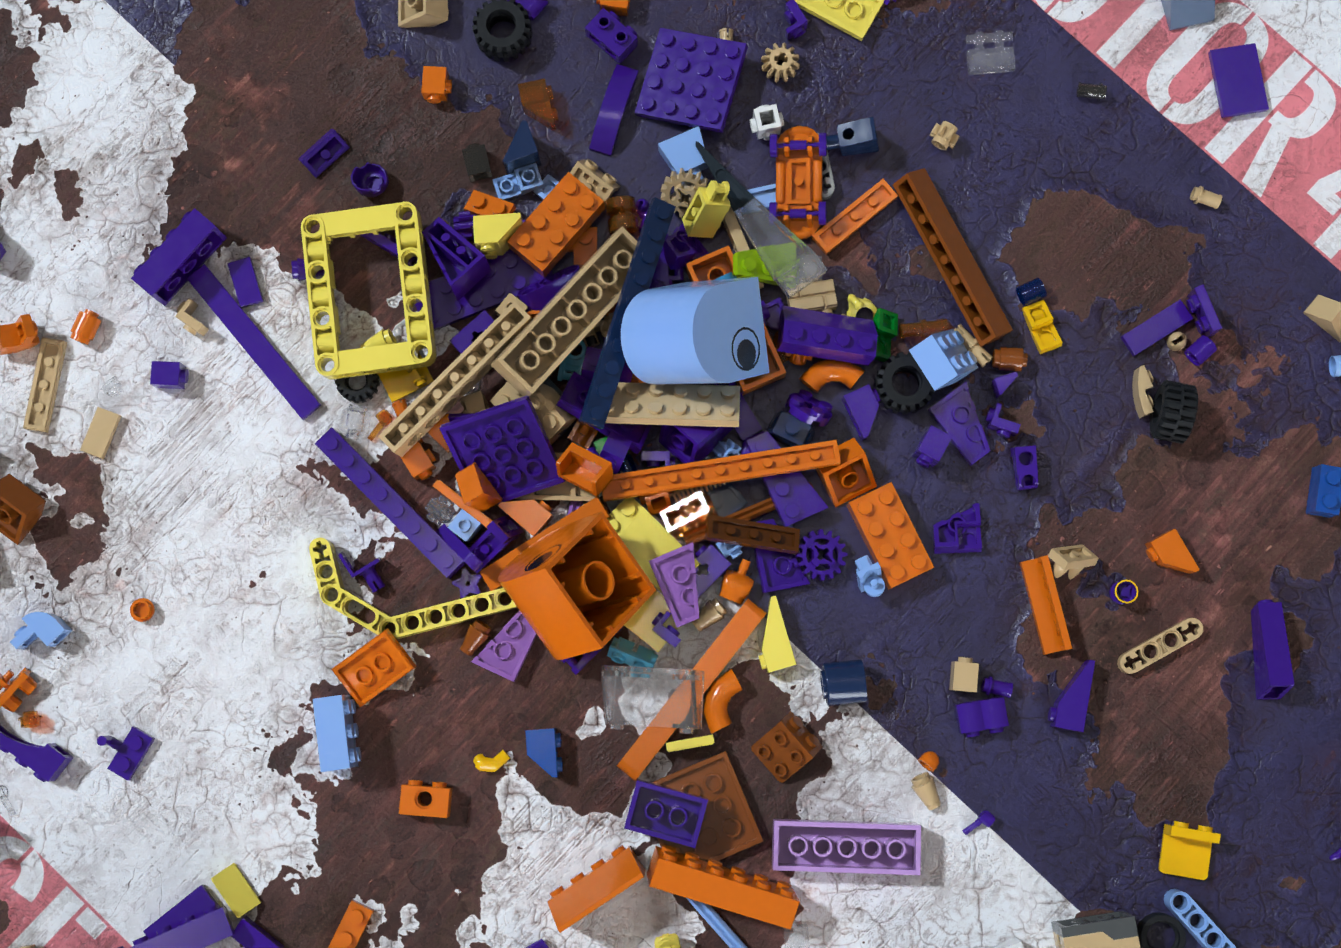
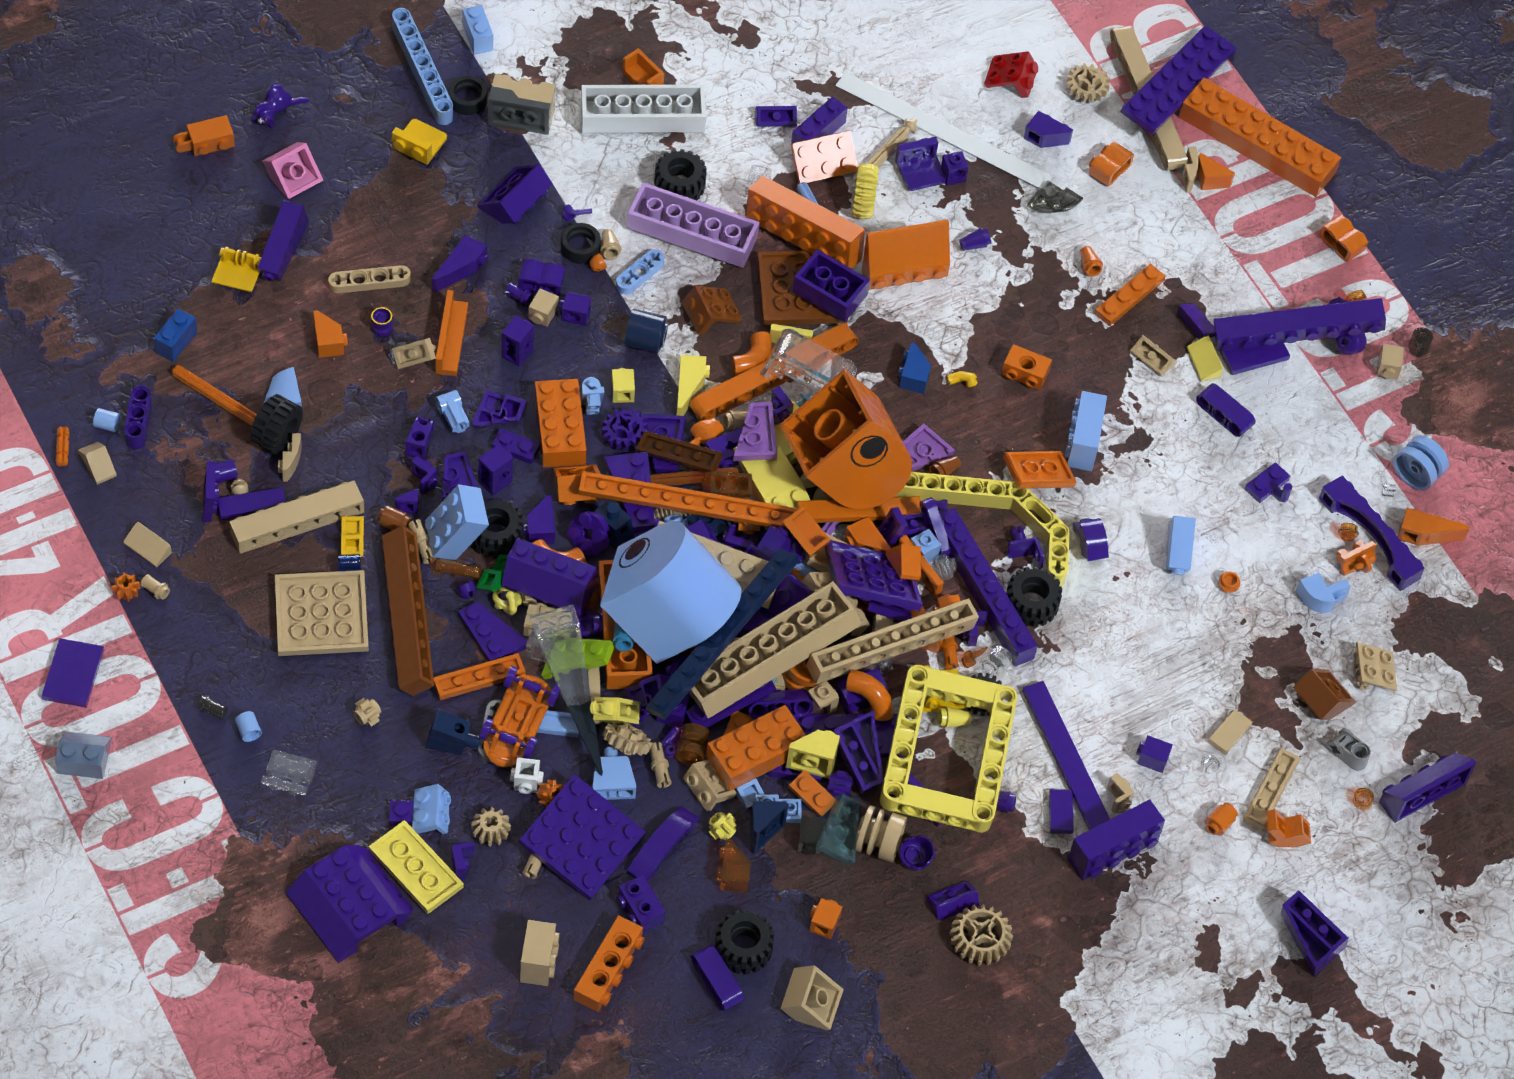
camera: 170 degrees left, 25 degrees down
none -> orange gear [112,573,141,602]
none -> tan slope [123,522,172,568]
none -> dark purple beam [125,385,152,450]
none -> orange axle [172,365,257,426]
none -> yellow hinge [211,246,262,292]
none -> tan brick [230,480,364,554]
none -> light blue beam [235,711,262,742]
none -> bright pink slope [262,142,323,199]
none -> light blue slope [264,367,302,407]
none -> tan plate [275,570,369,656]
none -> dark purple plate [389,800,414,826]
none -> light blue bracket [412,784,451,834]
none -> light blue piece [435,390,470,433]
none -> dark purple hinge [457,581,476,599]
none -> dark purple wing [458,602,530,662]
none -> dark purple slope [477,164,553,224]
none -> dark purple plate [492,428,540,464]
none -> dark purple brick [501,316,534,367]
none -> orange gear [536,780,563,807]
none -> dark purple brick [558,292,592,326]
none -> black tyre [561,223,601,264]
none -> light yellow brick [611,368,635,403]
none -> light blue beam [616,249,664,295]
none -> tan pin [649,742,672,788]
none -> black tyre [654,149,707,201]
none -> light yellow gear [709,812,736,840]
none -> clear light blue wing [815,794,860,865]
none -> orange cylinder [847,669,894,721]
none -> tan wheel [855,805,907,863]
none -> tan gear [950,904,1013,966]
none -> dark purple bracket [961,610,988,647]
none -> black tyre [1006,566,1062,627]
none -> dark purple brick [1073,518,1109,561]
none -> tan slope [1130,335,1177,376]
none -> light blue slope [1166,516,1196,575]
none -> dark purple beam [1196,383,1256,437]

